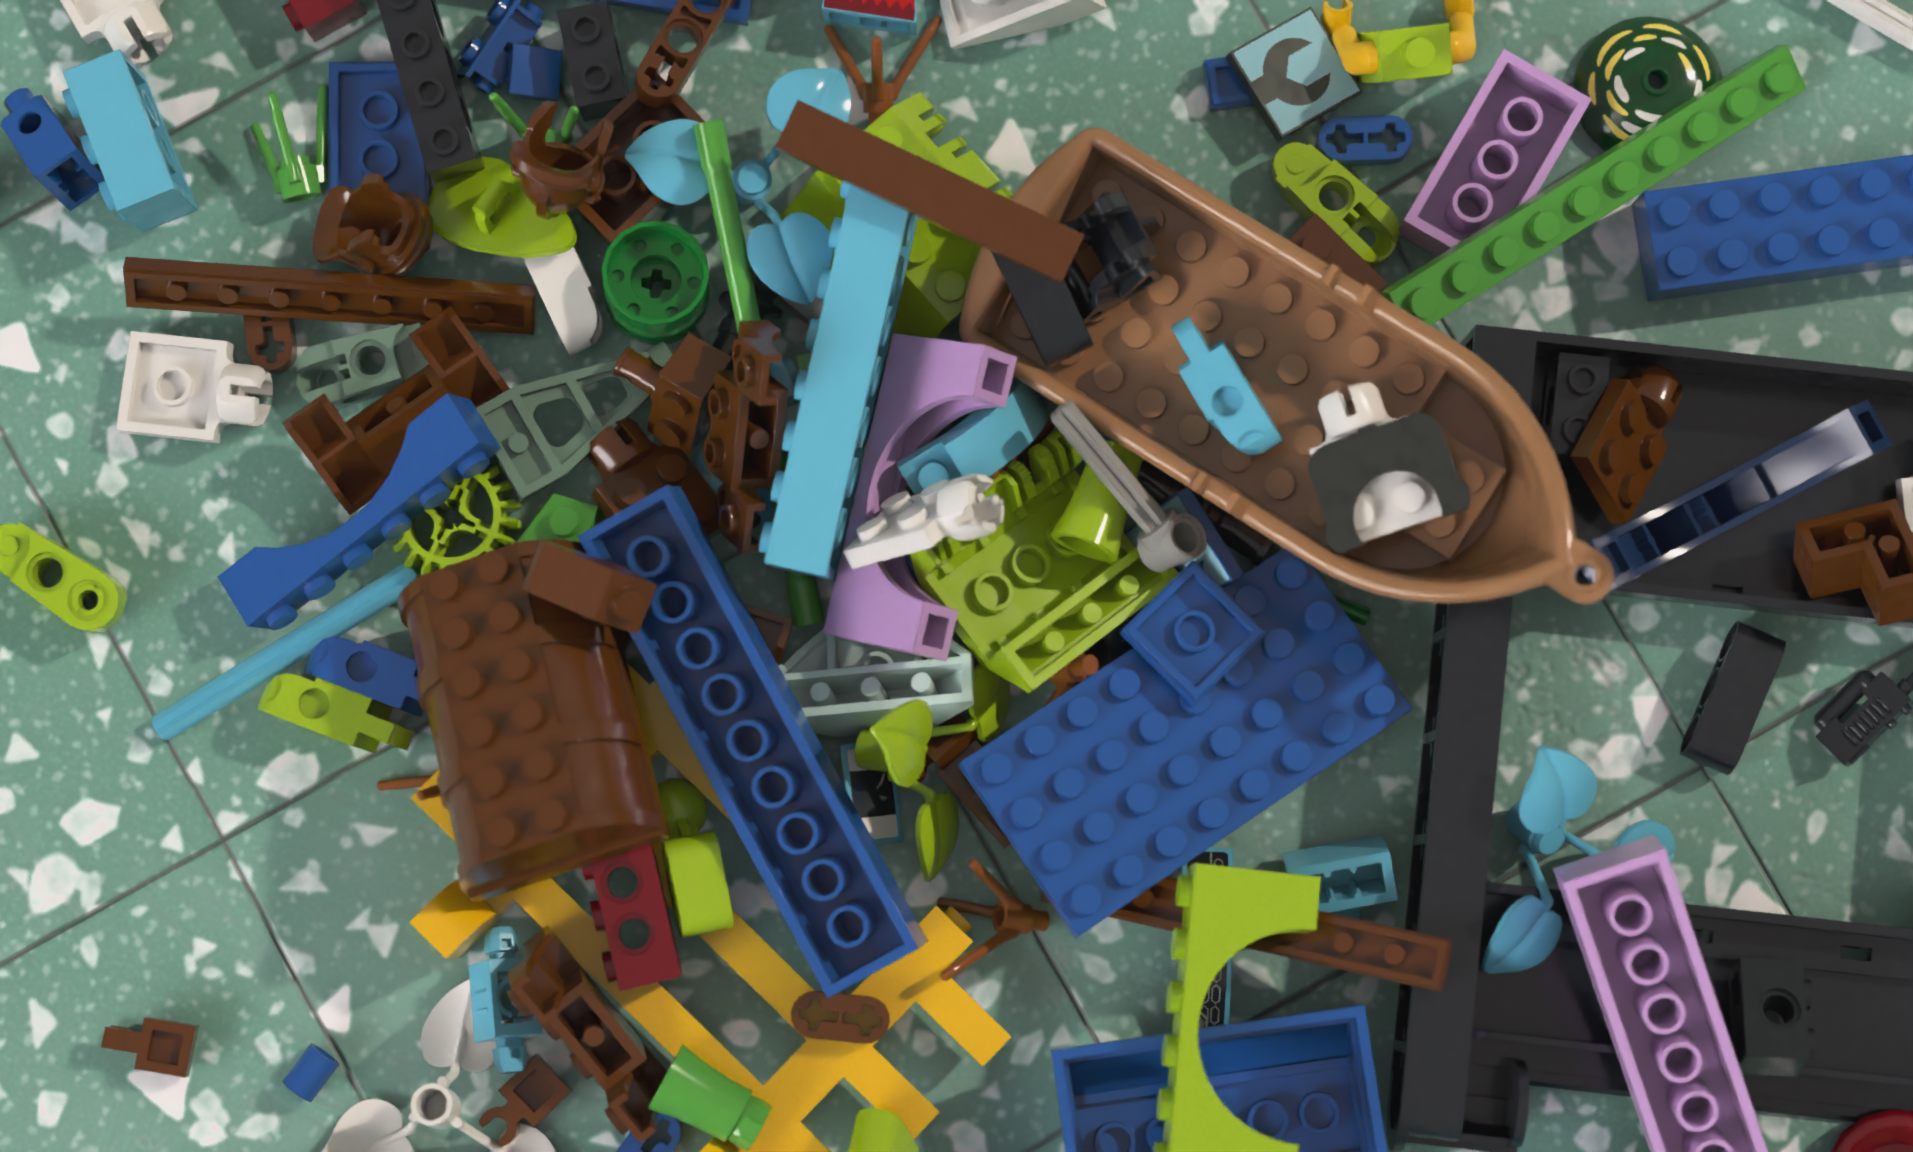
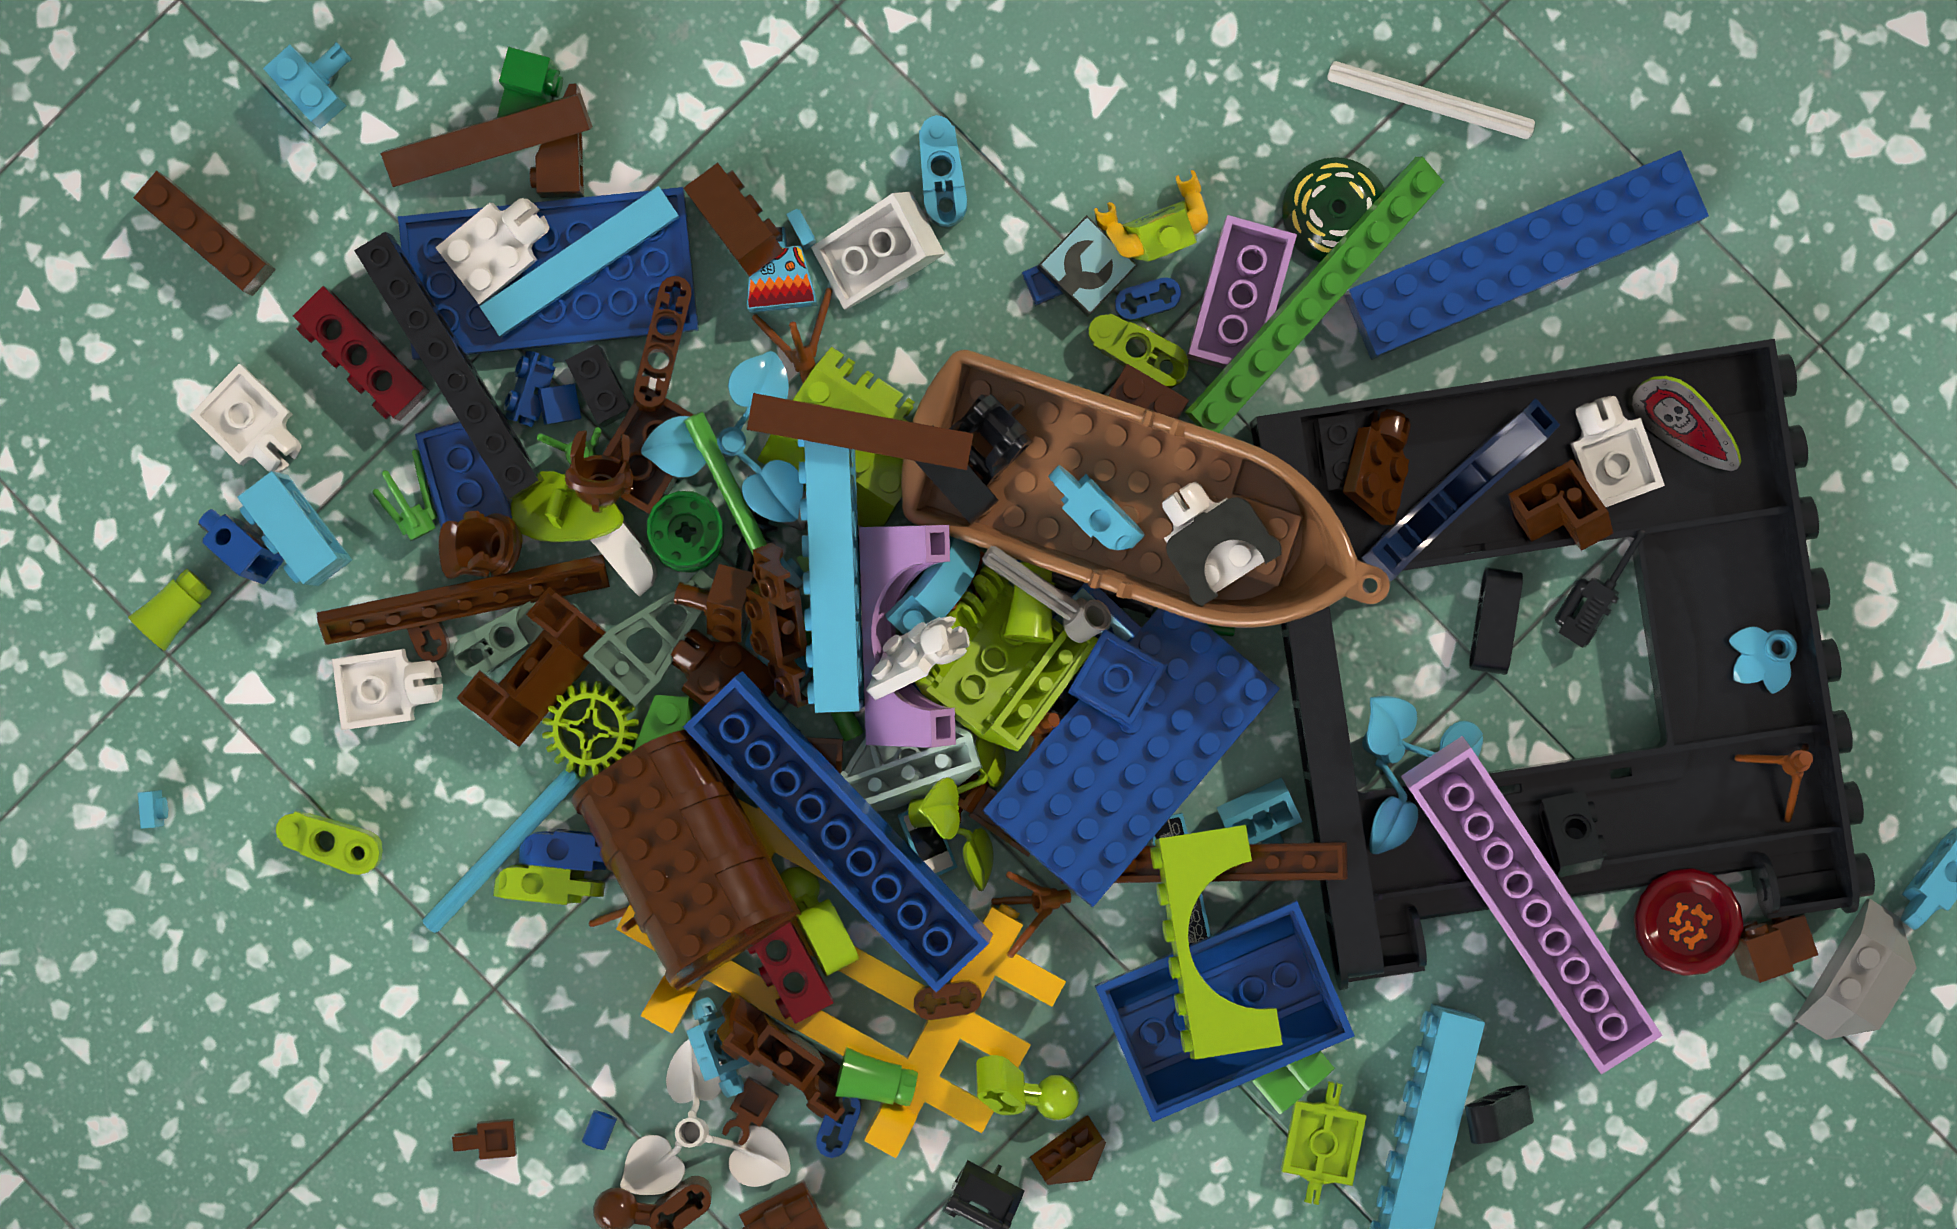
camera: 20 degrees left, 5 degrees up
blue arch [218,393,502,630] -> none
reddish brown slope [522,539,657,634] -> none

